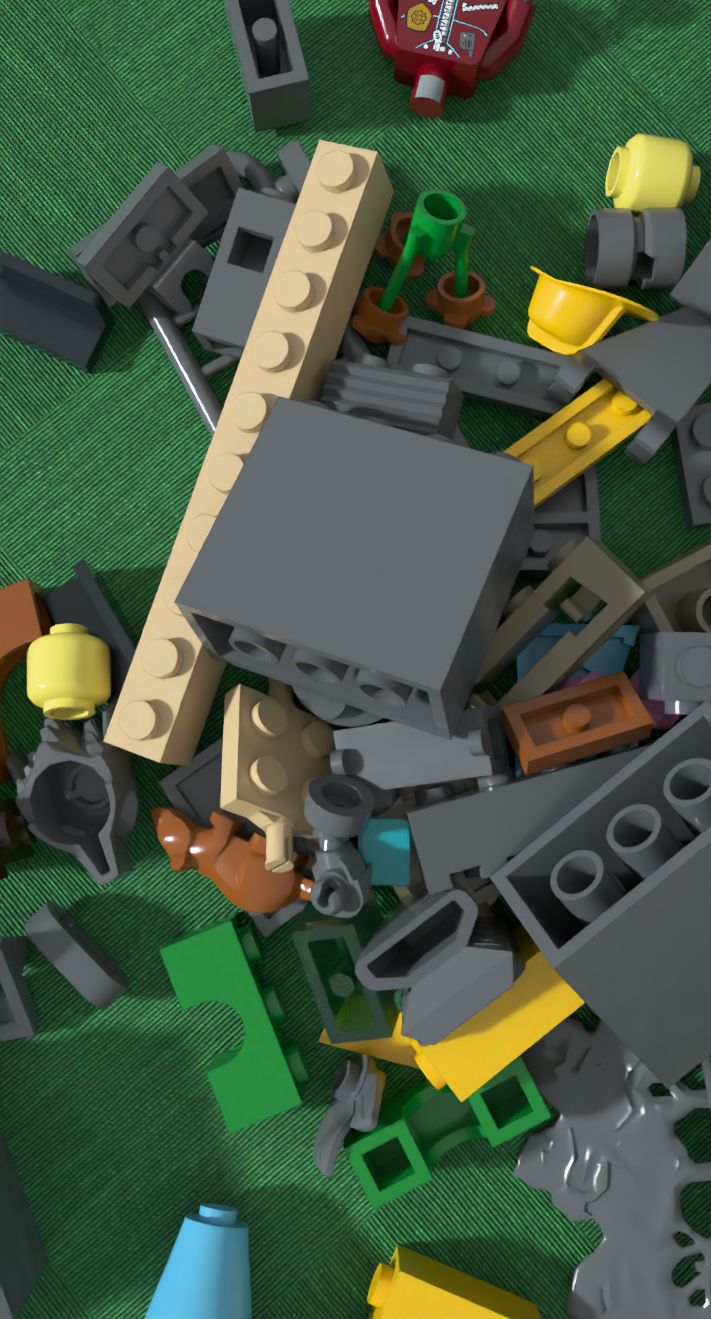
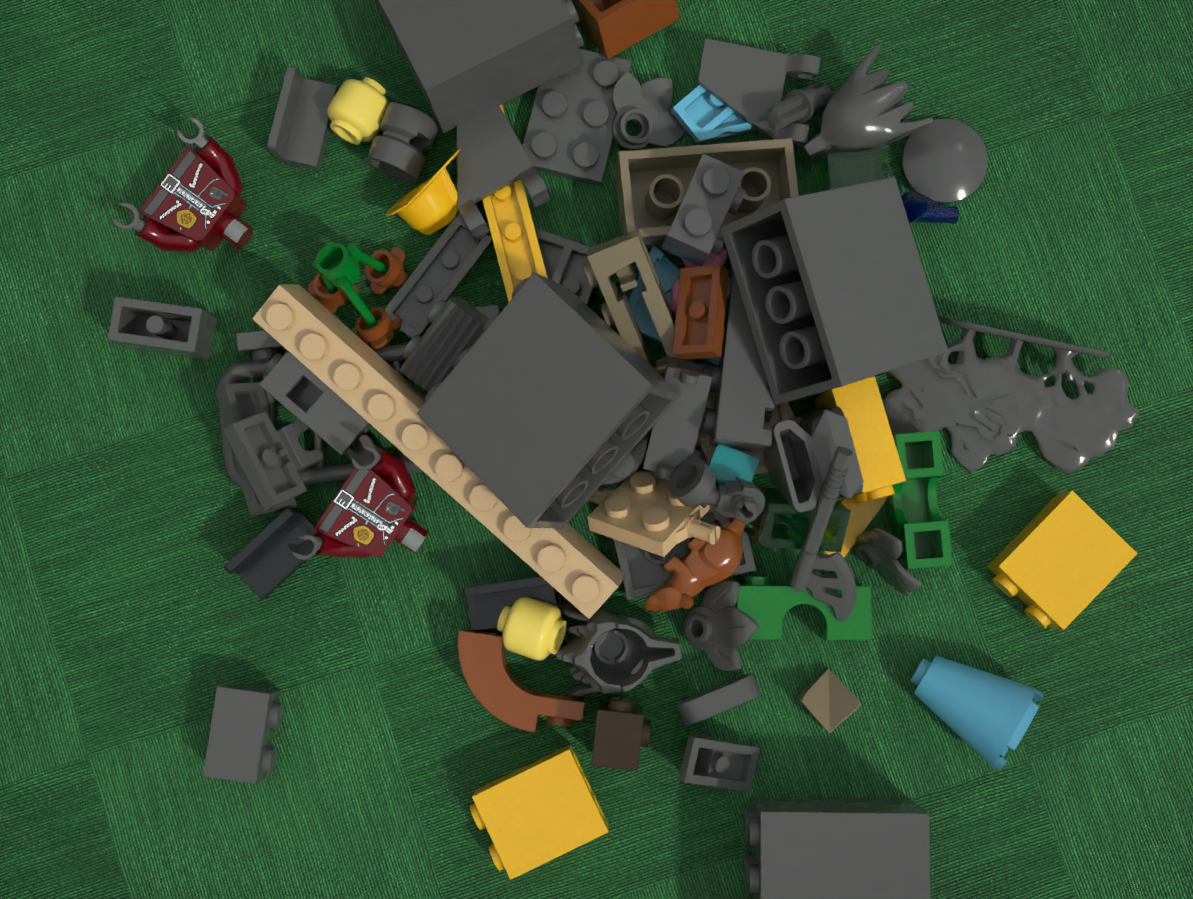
camera: 60 degrees left, 0 degrees up
none -> dark grey panel [267,65,339,171]
none -> torso [287,435,429,560]
none -> dark grey plate [684,581,759,671]
none -> dark grey piece [789,446,856,621]
none -> dark tan slope [796,668,862,734]

